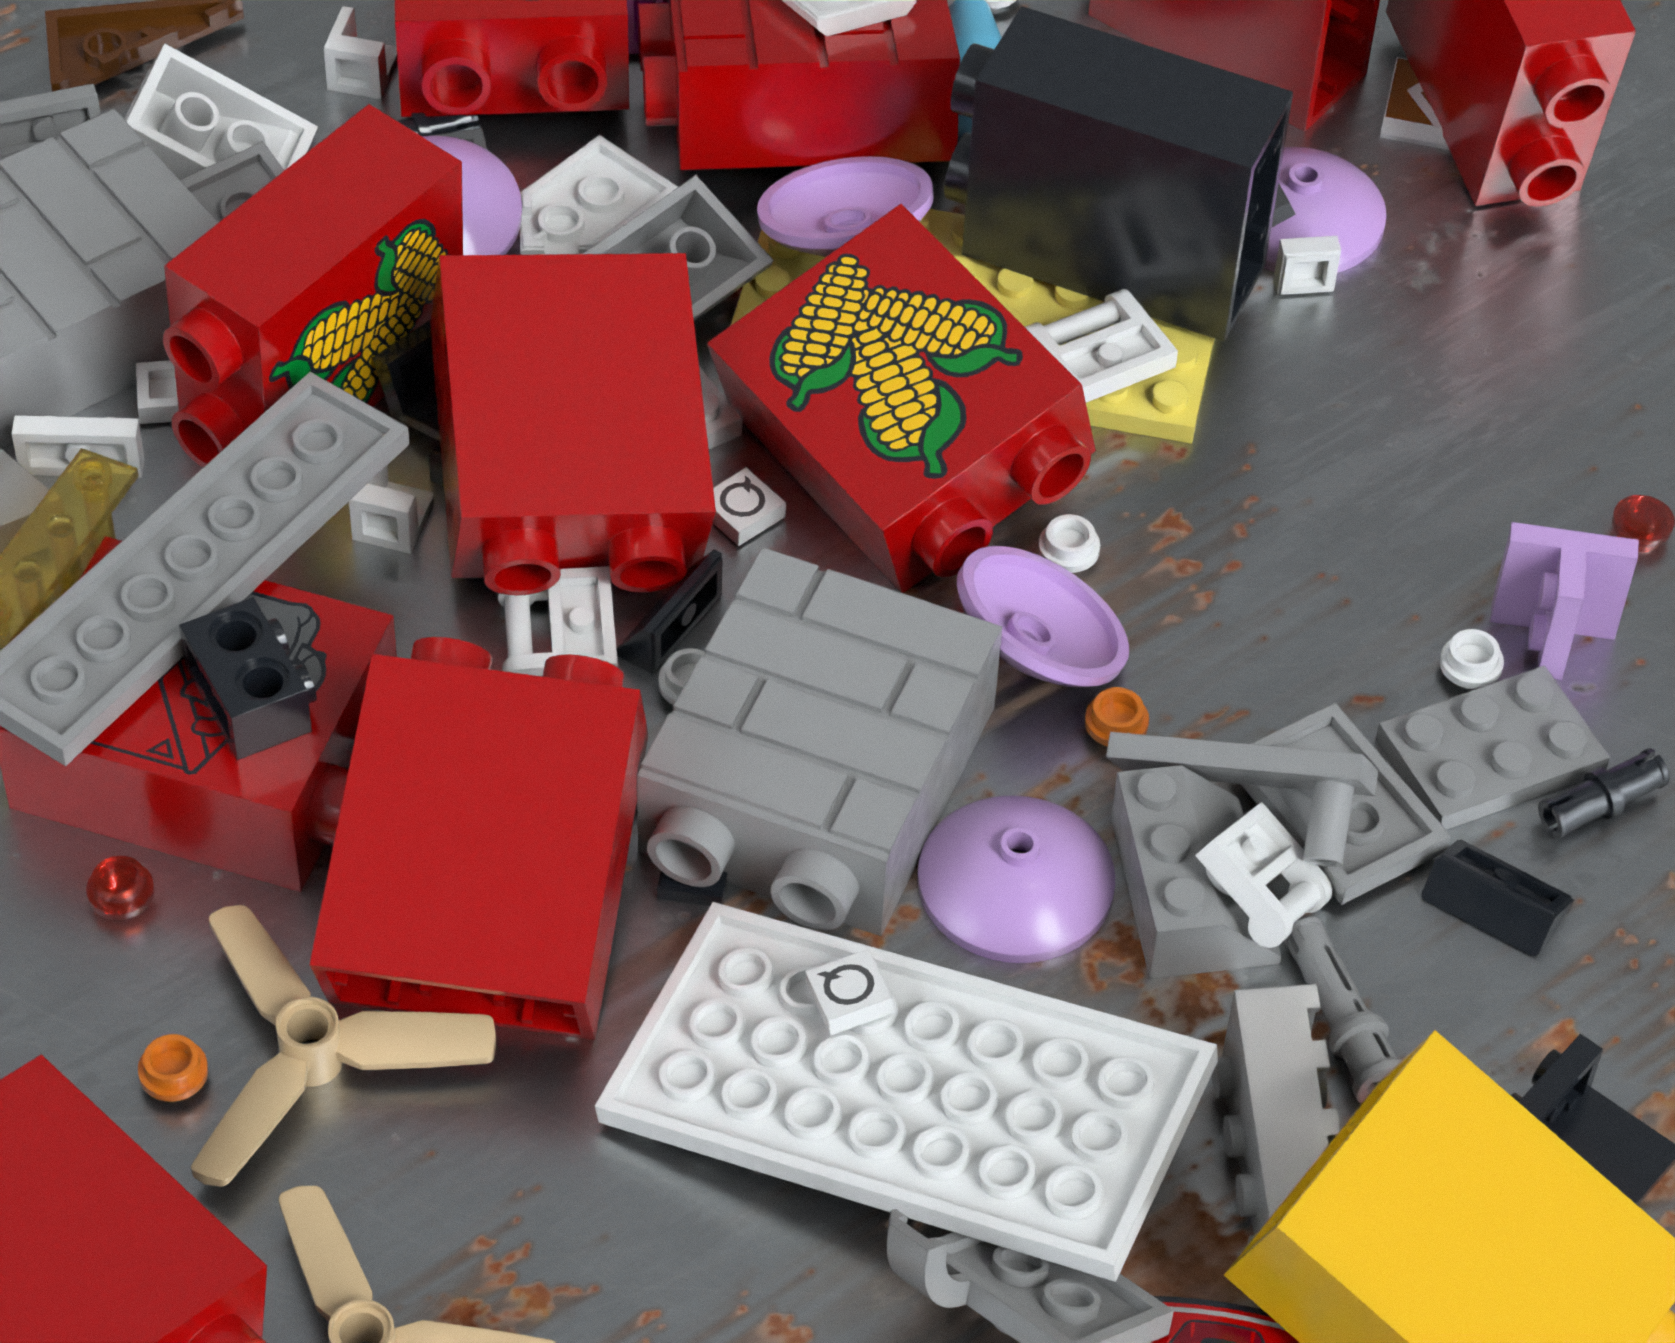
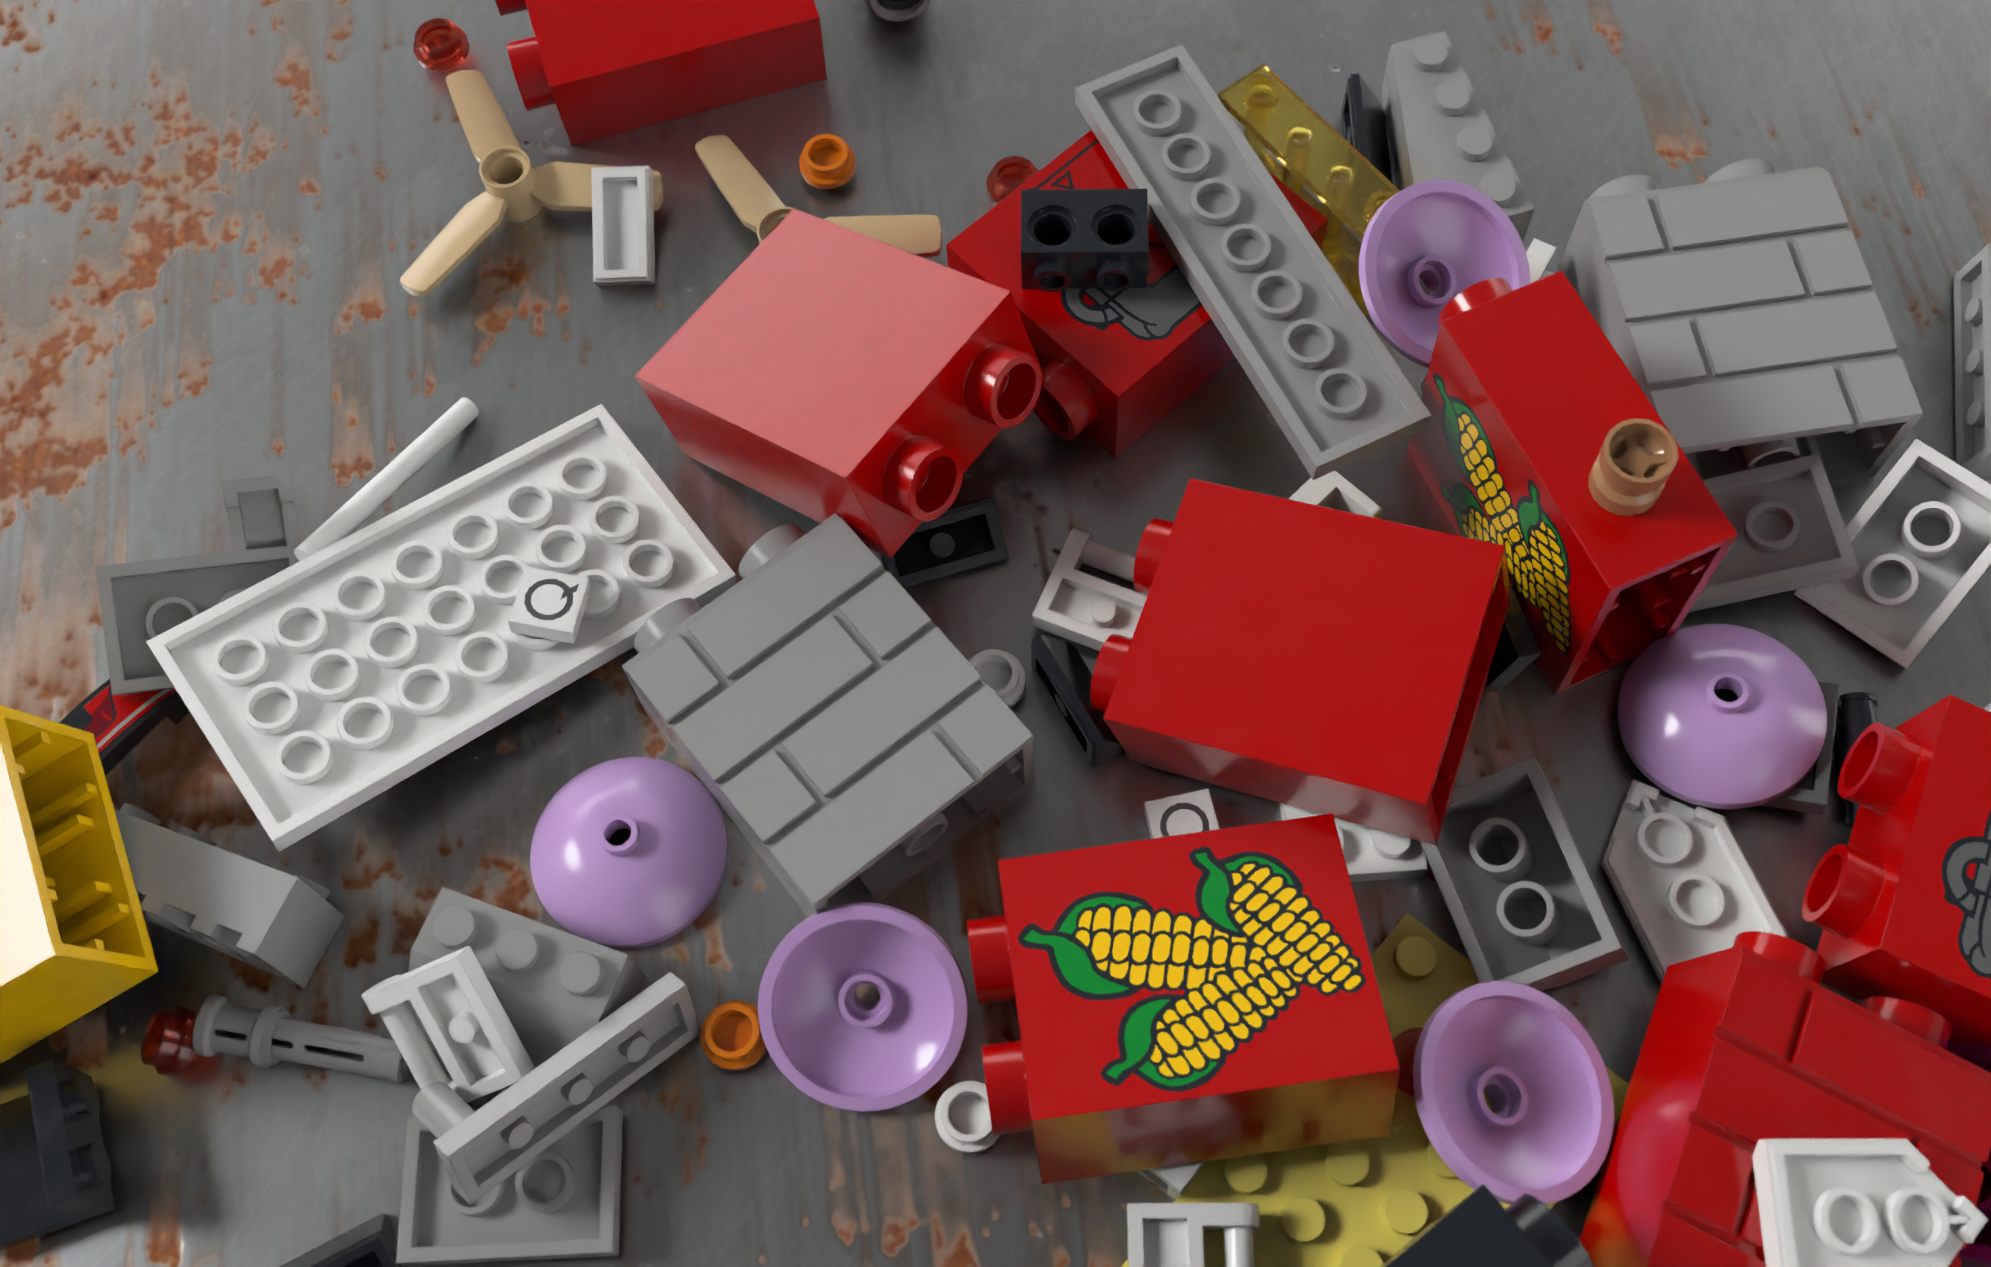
camera: 125 degrees right, 15 degrees up
none -> white bar [294,397,479,561]
none -> white tile [591,166,655,287]
none -> lavender dish [1359,179,1530,368]
none -> medium nougat wheel [1588,418,1678,516]

